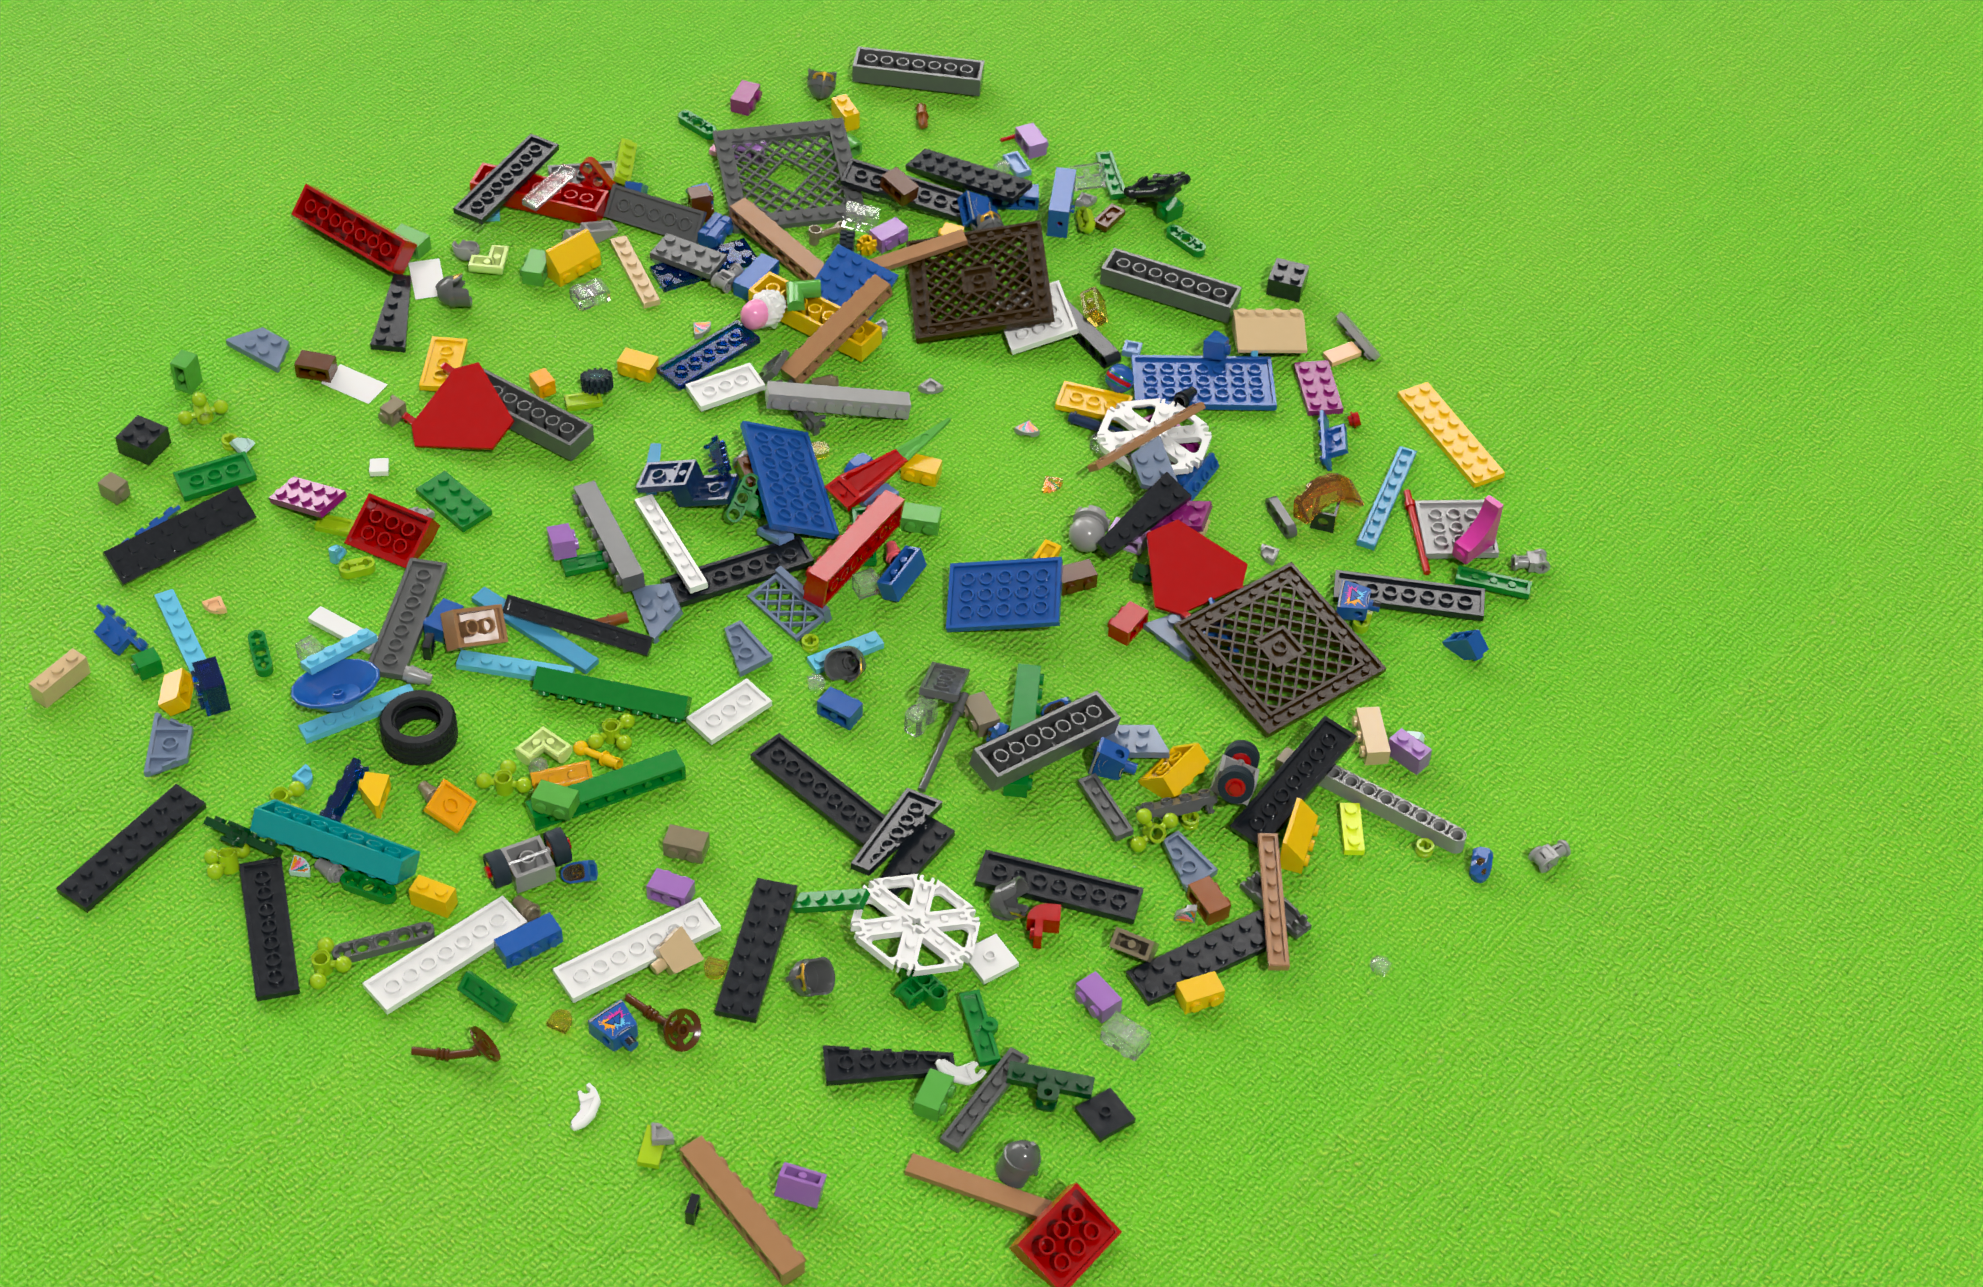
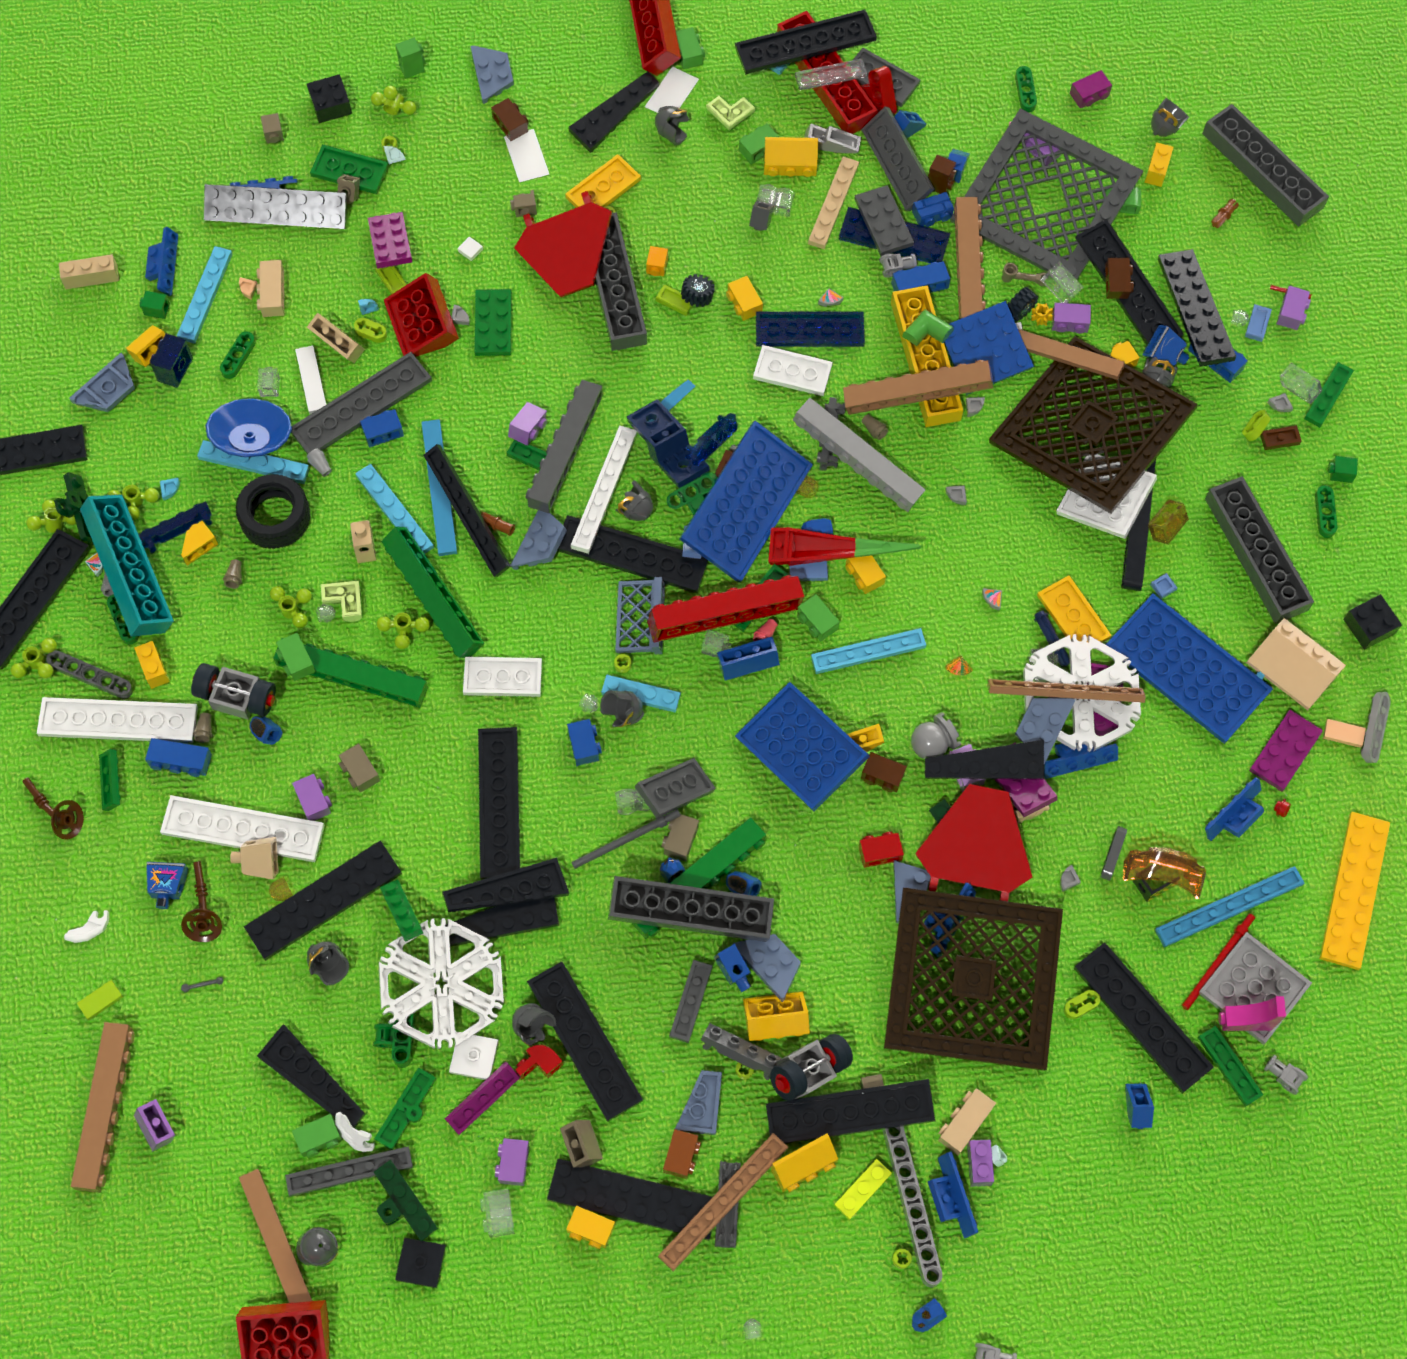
camera: 45 degrees right, 20 degrees up
medium azure plate [300,628,378,675] -> none
tile [422,633,436,661] -> none
light orange tile [423,779,477,833] -> none
medium nougat slope [440,604,508,652] -> none
light grey hair [452,239,480,261] -> none
light orange tile [530,760,593,792] -> none
clear yellow tile [546,1009,572,1034] -> none
yellow pin [573,740,623,770] -> none
lime plate [613,138,637,185] -> none
light grey tile [652,1123,674,1146] -> none
tile [685,1193,701,1226] -> none
sand blue wing [724,620,773,677] -> none
hair [740,290,786,330] -> none
dark grey tile [759,349,790,383] -> none
brick [1047,167,1076,238] -> none
blue helmet [1105,364,1134,393] -> none
black brick [1123,171,1191,203] -> none
lime piece [1130,808,1178,852] -> none
black cone [1173,386,1197,408] -> none
light grey tile [1174,905,1197,923] -> none
blue slope [1203,330,1231,360] -> none
blue torso [1336,580,1381,621] -> none
none -> dark grey hinge [181,977,223,993]
none -> tan brick [257,260,284,317]
none -> tan brick [307,313,365,363]
none -> dark tan brick [337,174,360,204]
none -> tan torso [350,520,376,563]
none -> magenta plate [445,1062,520,1135]
none -> dark grey helmet [616,480,653,521]
none -> dark grey brick [749,201,774,231]
none -> medium azure plate [811,628,926,674]
none -> blue bracket [928,1152,978,1238]

